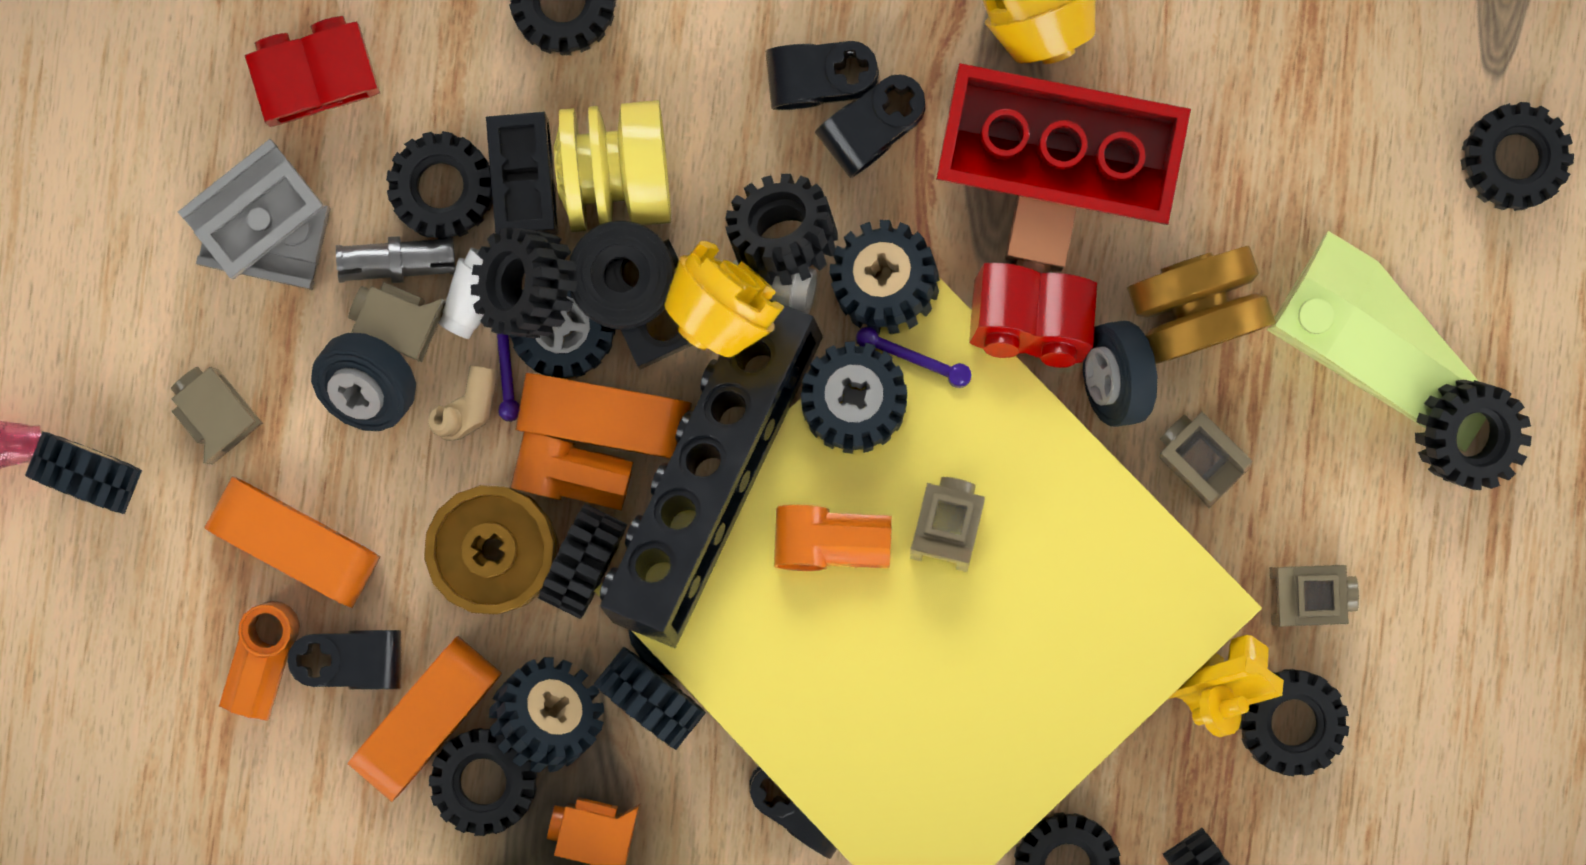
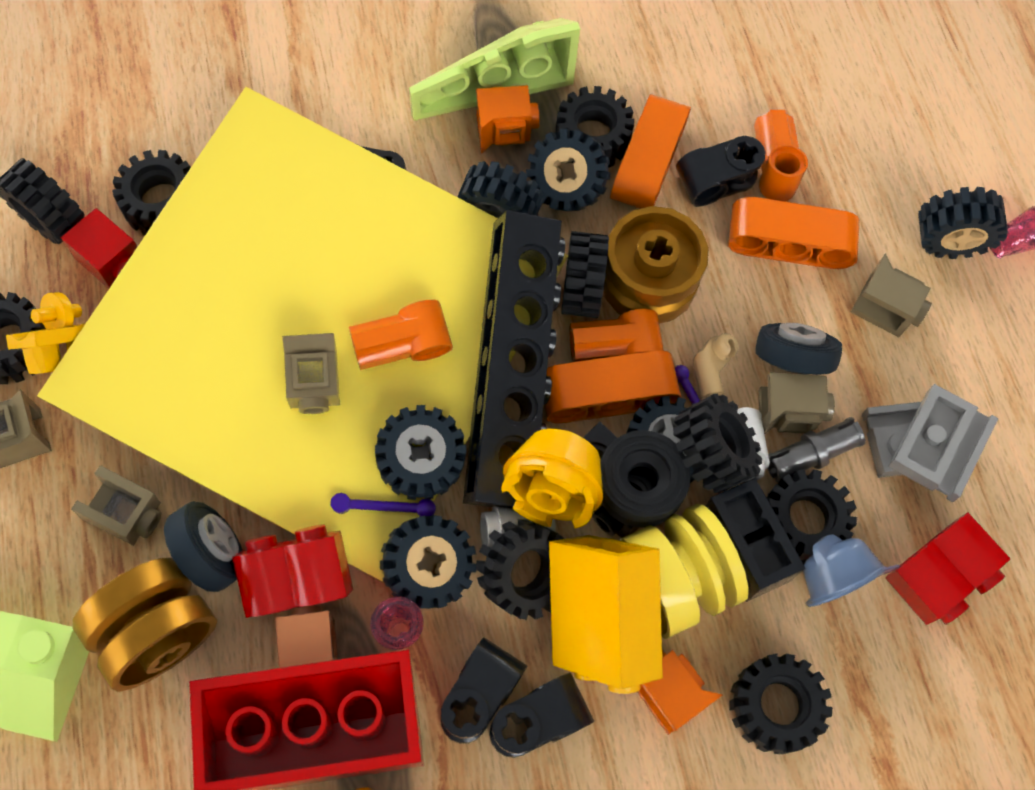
camera: 155 degrees right, 20 degrees down
none -> red brick [61,208,138,289]
none -> clear pink cone [370,597,424,650]
none -> yellow brick [549,535,663,694]
none -> orange window [637,649,723,735]
none -> sand blue piece [803,534,900,607]

